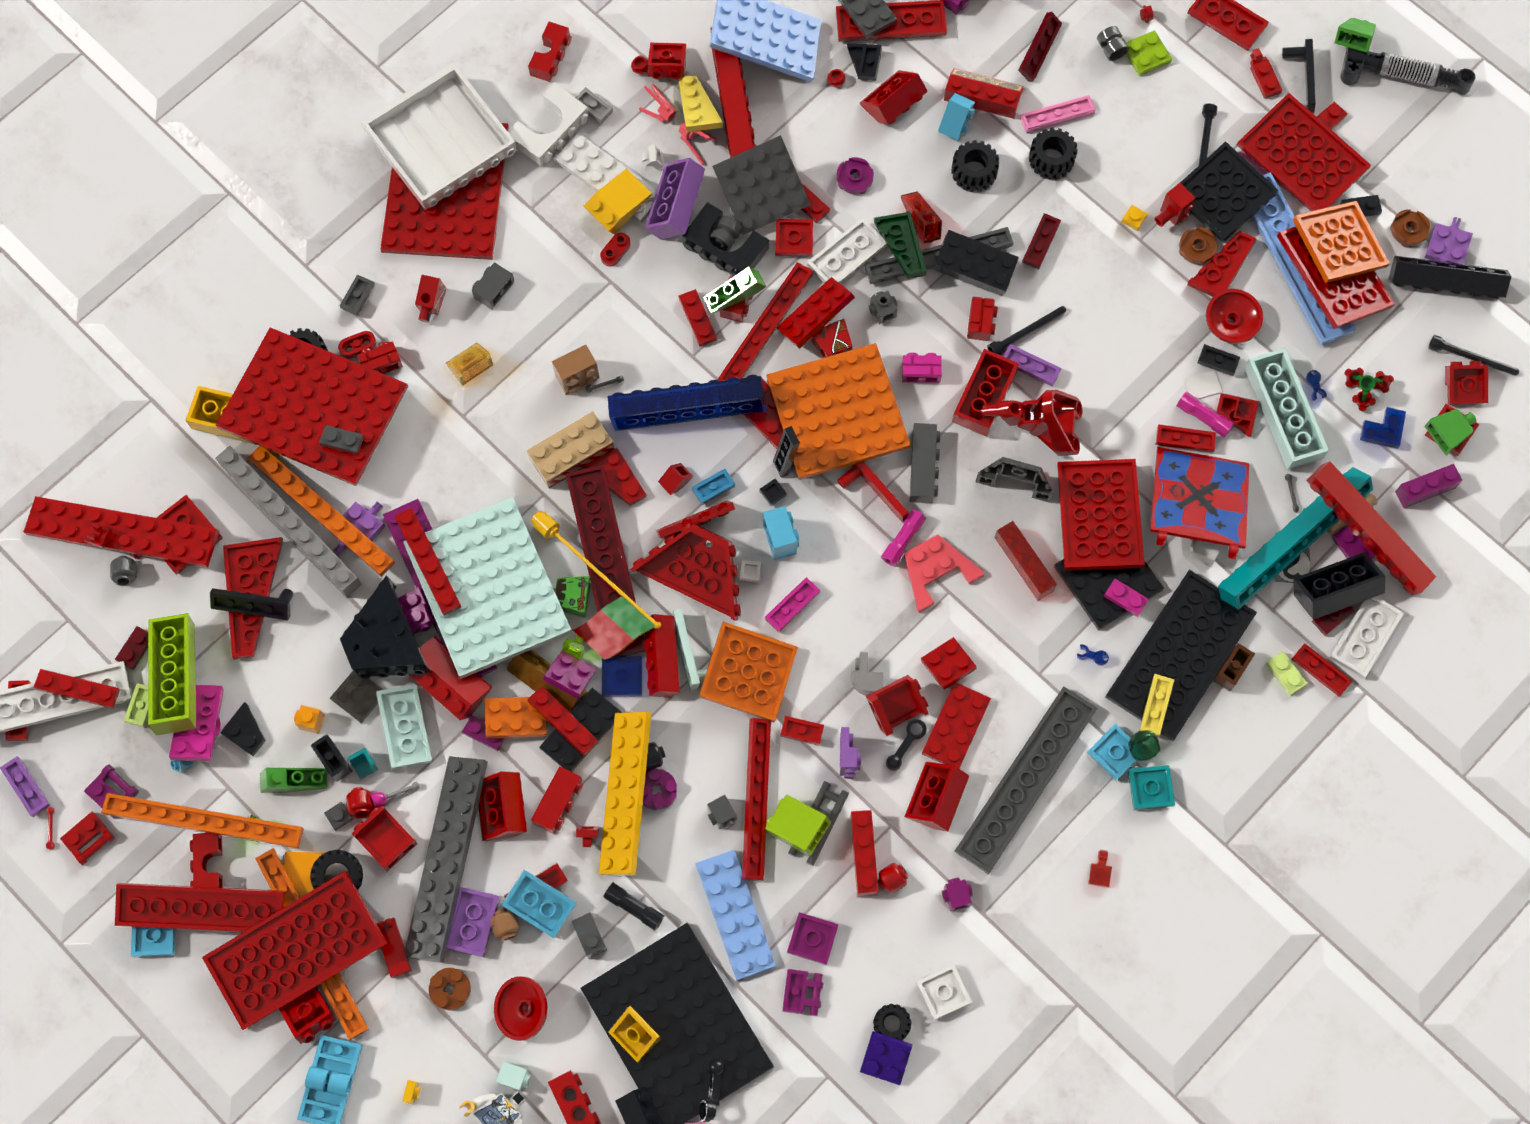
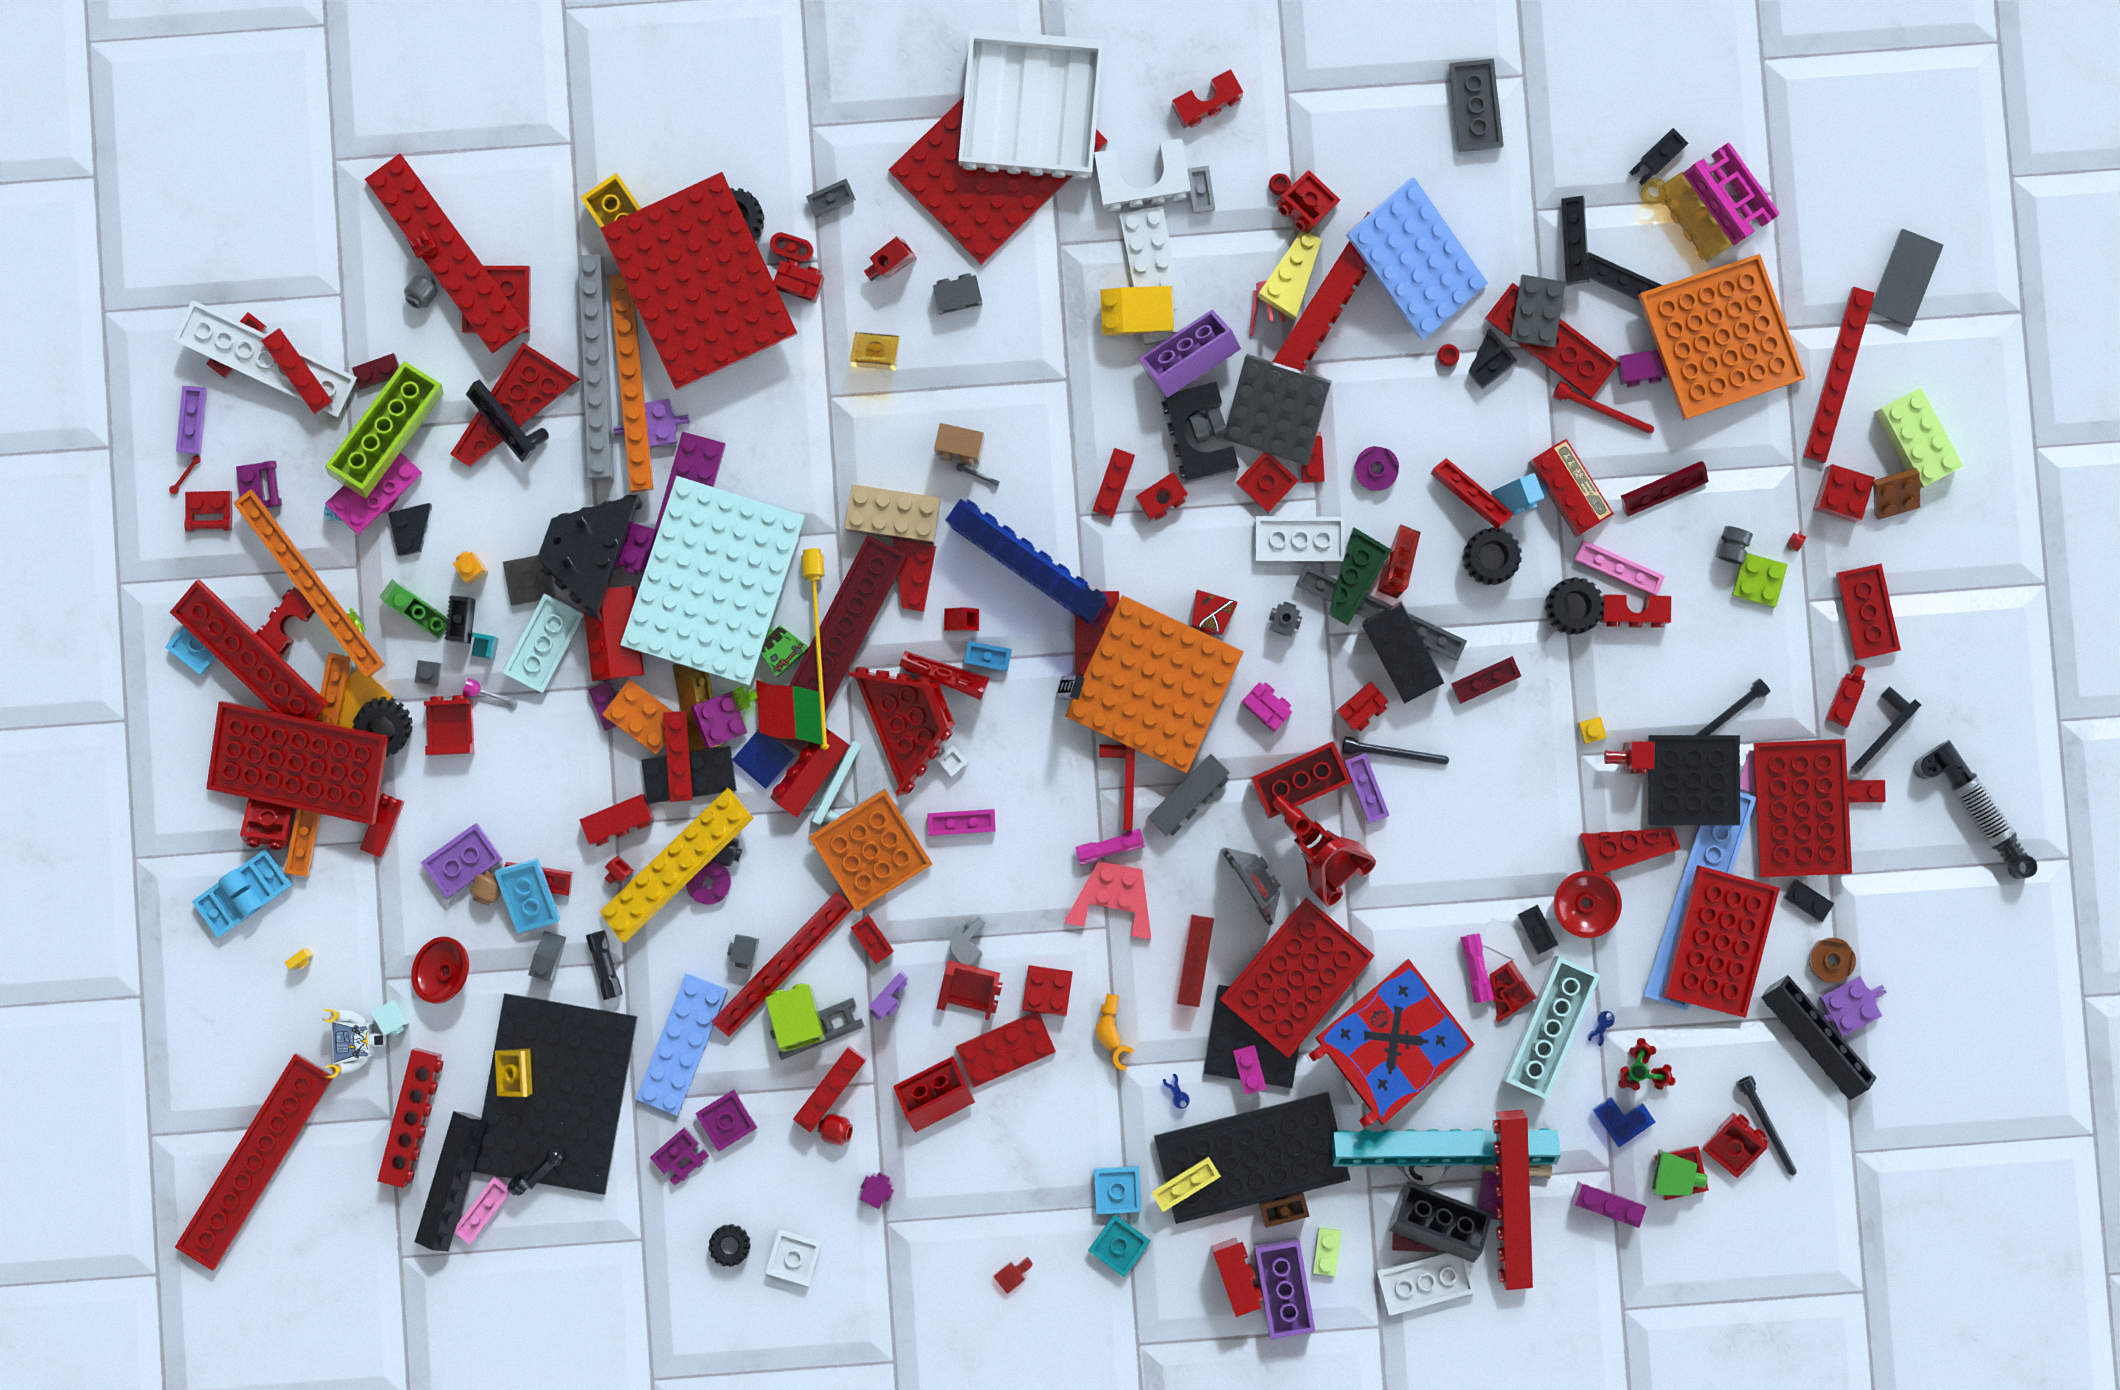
camera: 40 degrees right, 15 degrees up
yellowish green plate [124,683,148,728] -> none
dark grey plate [319,425,364,455] -> none
red head [346,787,374,819] -> none
red plate [394,508,461,616] -> none
dark grey plate [405,756,488,963] -> none
dark orange plate [428,968,471,1011] -> none
red slope [478,771,527,841] -> none
red plate [600,233,631,267] -> none
coral plant [639,84,677,123] -> none
white tile [641,144,663,170] -> none
bright green slope [703,267,766,314] -> none
red plate [717,262,813,392] -> none
black plate [759,479,787,506] -> none
medium azure brick [763,506,799,560] -> none
red plate [776,277,855,349] -> none
red slope [860,70,928,125] -> none
dark purple plate [860,1031,913,1085] -> none
black piece [886,719,927,771] -> none
dark grey plate [954,686,1097,875] -> none
clear green hair [1128,730,1160,761] -> none
red plate [1155,424,1216,453] -> none
dark orange plate [1179,227,1218,265] -> none
dark grey hinge [1285,474,1299,512] -> none
red tile [1291,643,1353,697] -> none
orange plate [1292,201,1390,283] -> none
bright green torso [1335,18,1376,53] -> none
none -> light orange piece [1095,993,1134,1071]
none -> red brick [1211,1237,1264,1317]
none -> medium lavender brick [1254,1238,1316,1339]
none -> red plate [1431,458,1513,530]
none -> red piece [1552,381,1654,434]
none -> red arch [1600,594,1672,628]

